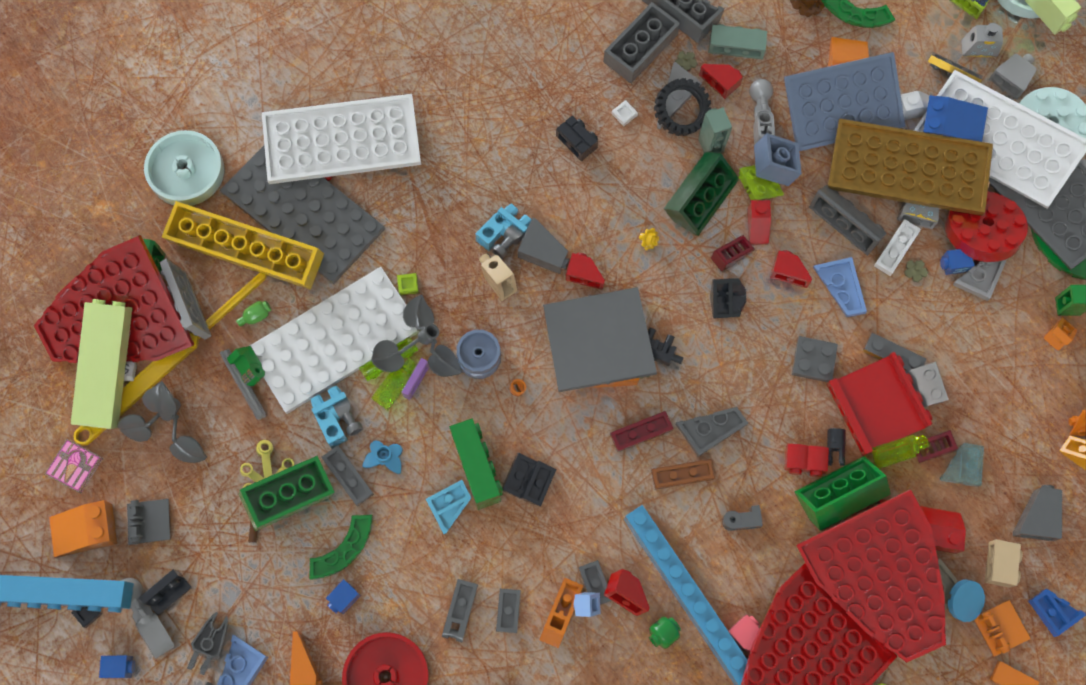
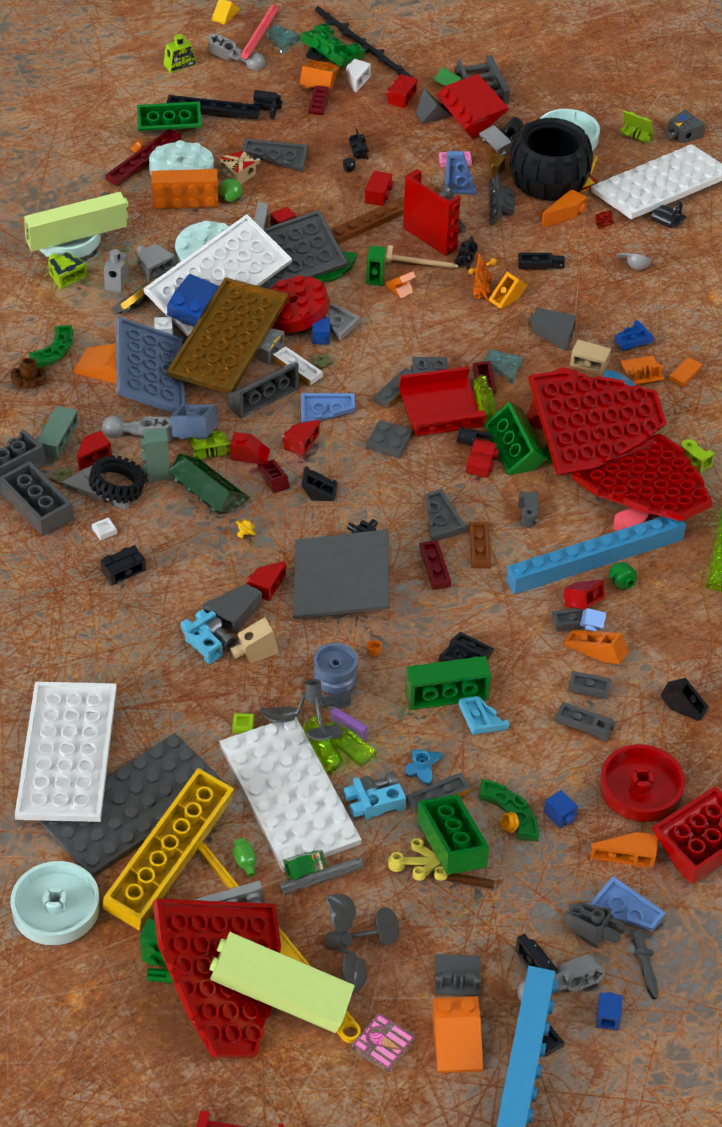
camera: 80 degrees left, 25 degrees down
none -> light orange plate [500,812,519,833]

